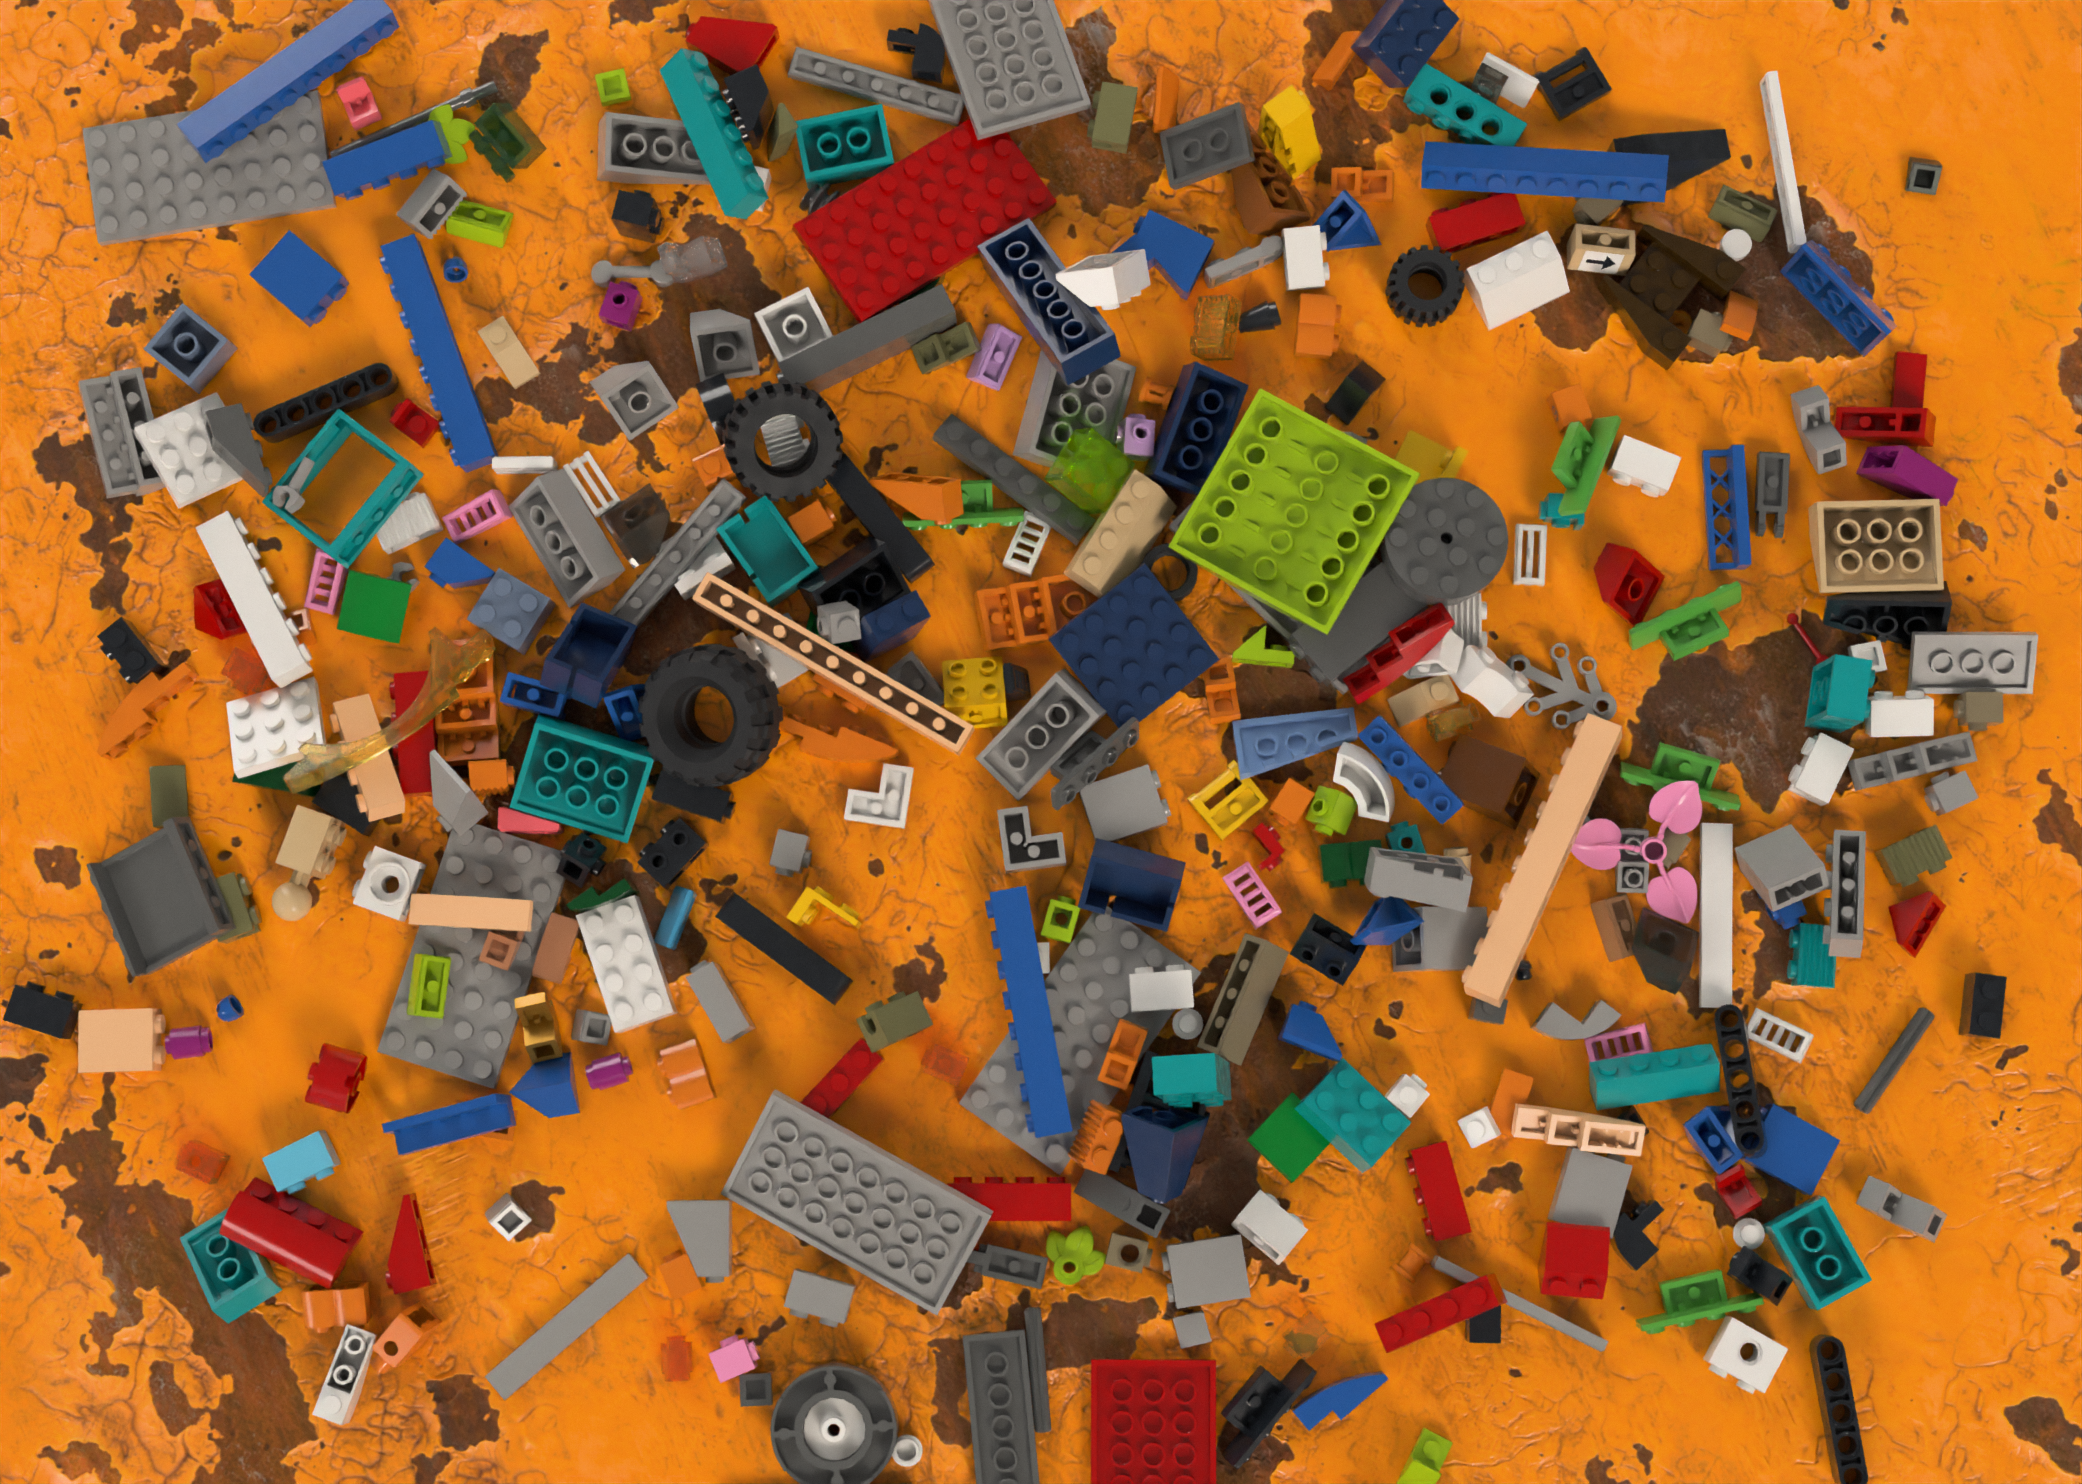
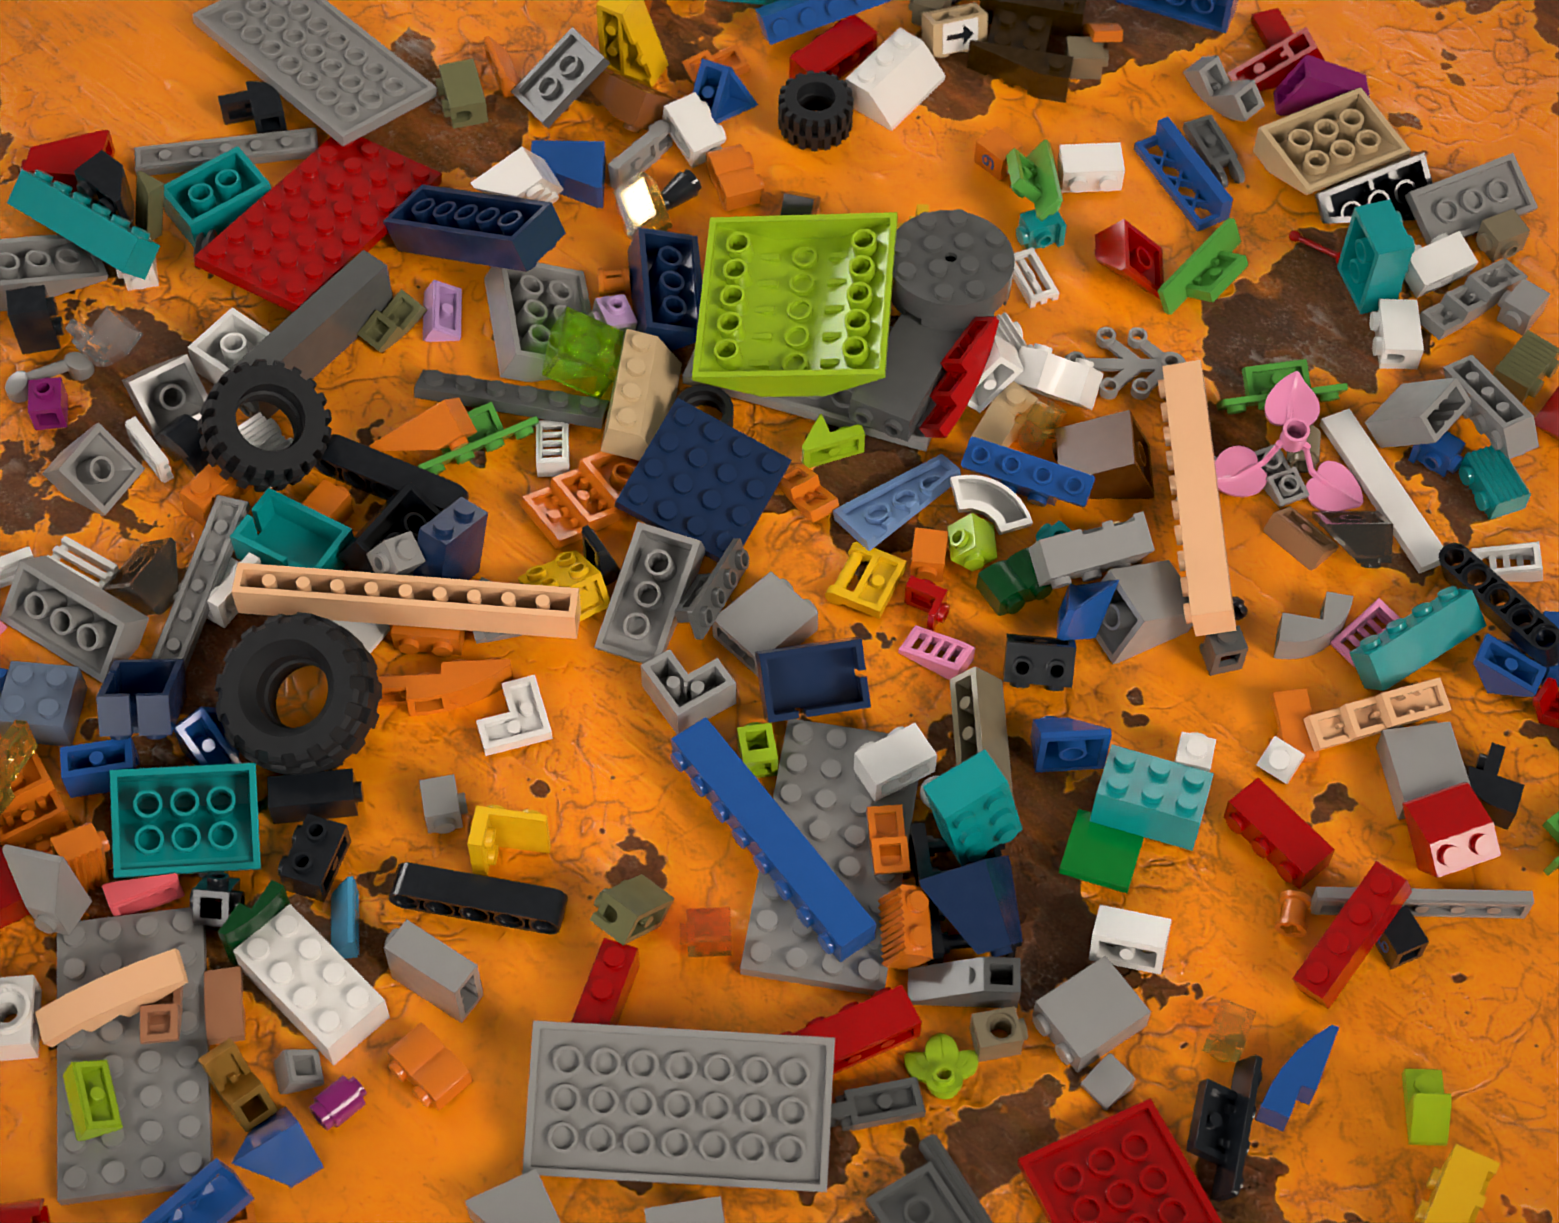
camera: 30 degrees left, 25 degrees down
none -> white tile [125,417,174,483]

